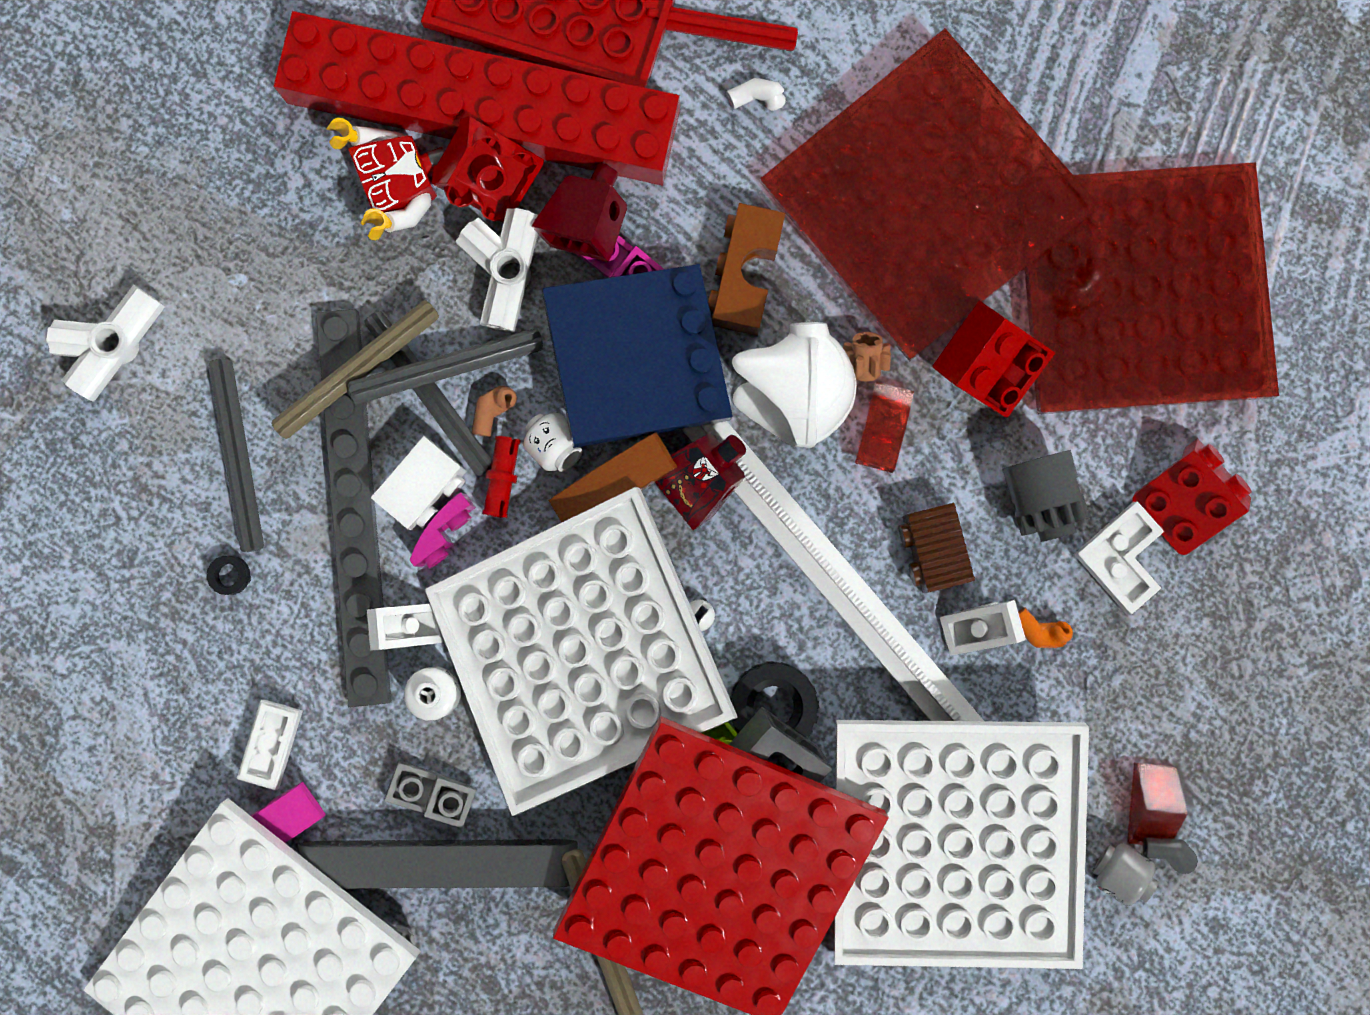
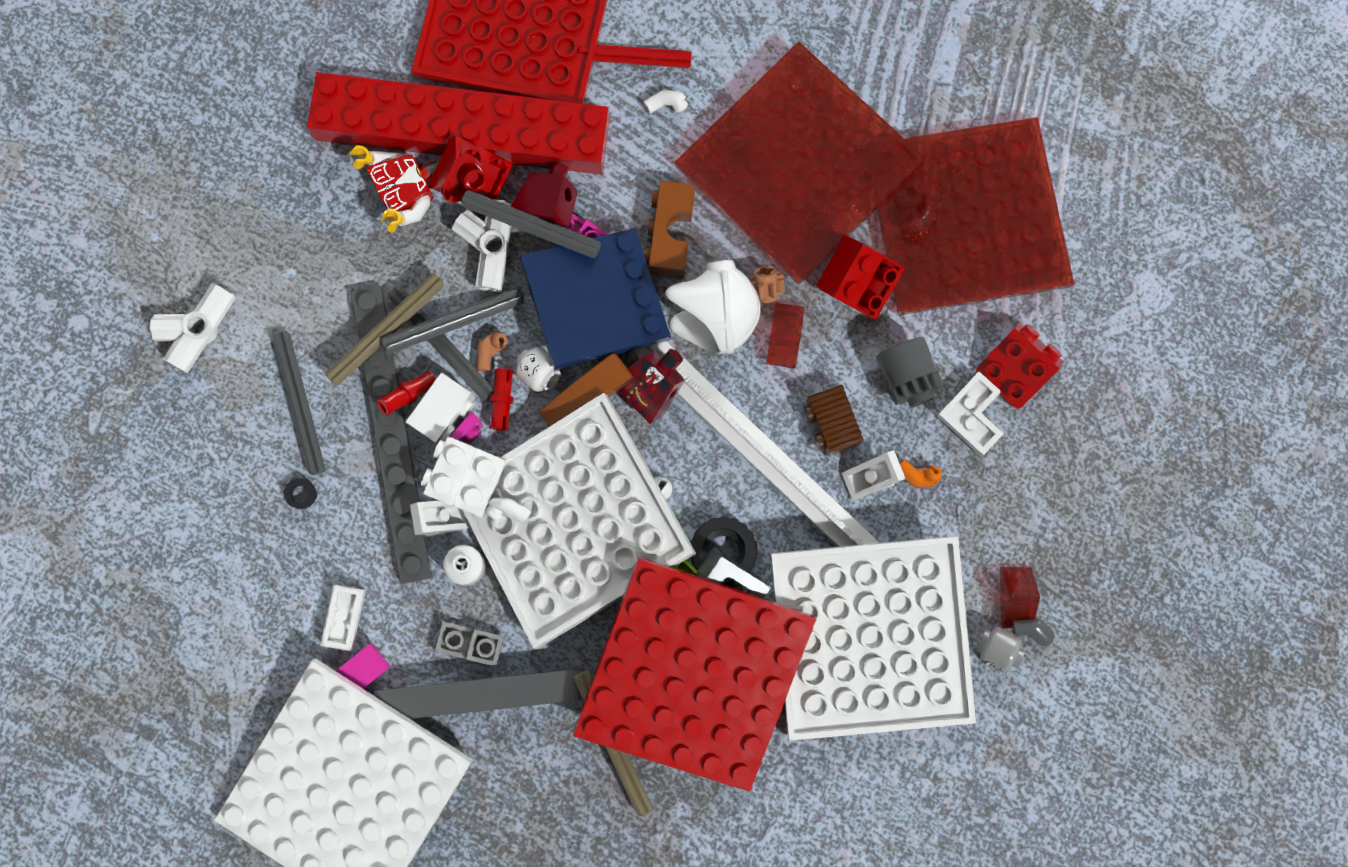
camera: 10 degrees left, 5 degrees down
none -> red pin [377,370,436,416]
none -> white plate [421,437,507,518]
none -> dark grey axle [462,190,601,258]
none -> white arm [485,498,531,524]

